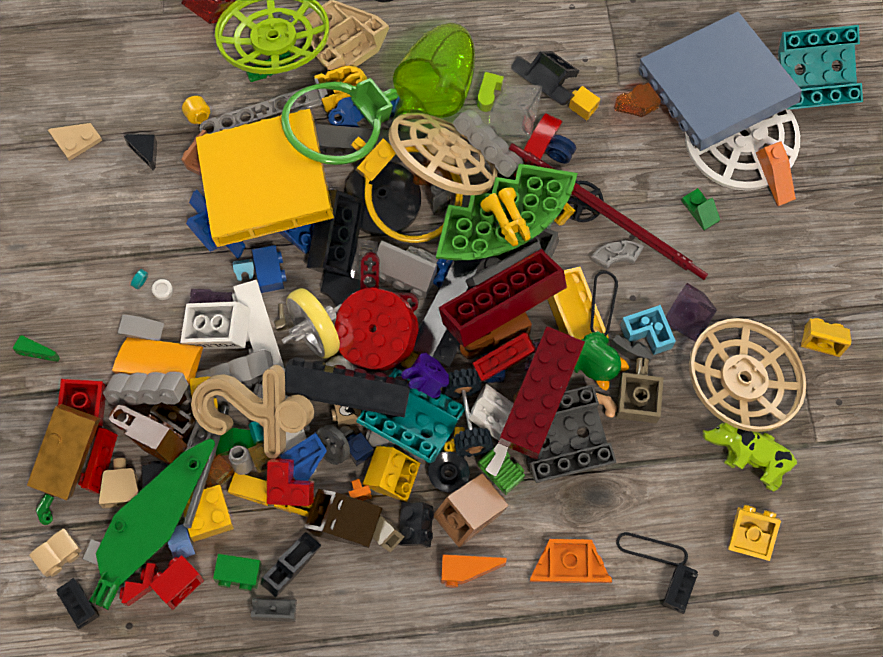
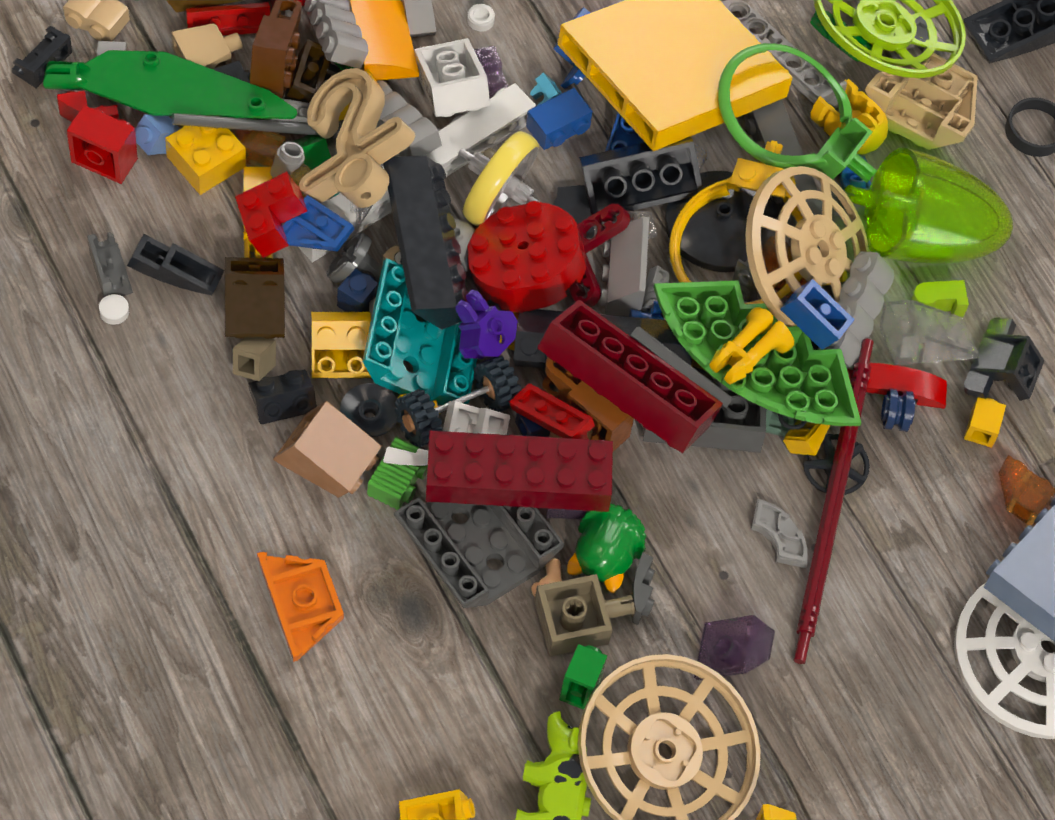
camera: 65 degrees right, 10 degrees down
green brick [213,554,262,591] -> none
blue plate [328,97,364,128] -> none
orange tile [349,479,372,501] -> none
orange slope [441,555,507,588] -> none
yellow slope [547,267,609,340] -> none
black piece [590,271,618,336] -> none
black piece [616,532,688,566] -> none
medium azure brick [620,305,676,355] -> none
black hinge [662,563,698,614] -> none
green slope [681,188,720,231] -> none
orange slope [756,141,796,207] -> none
none -> white tile [99,294,129,325]
none -> green brick [559,644,608,710]
none -> blue brick [780,279,855,350]

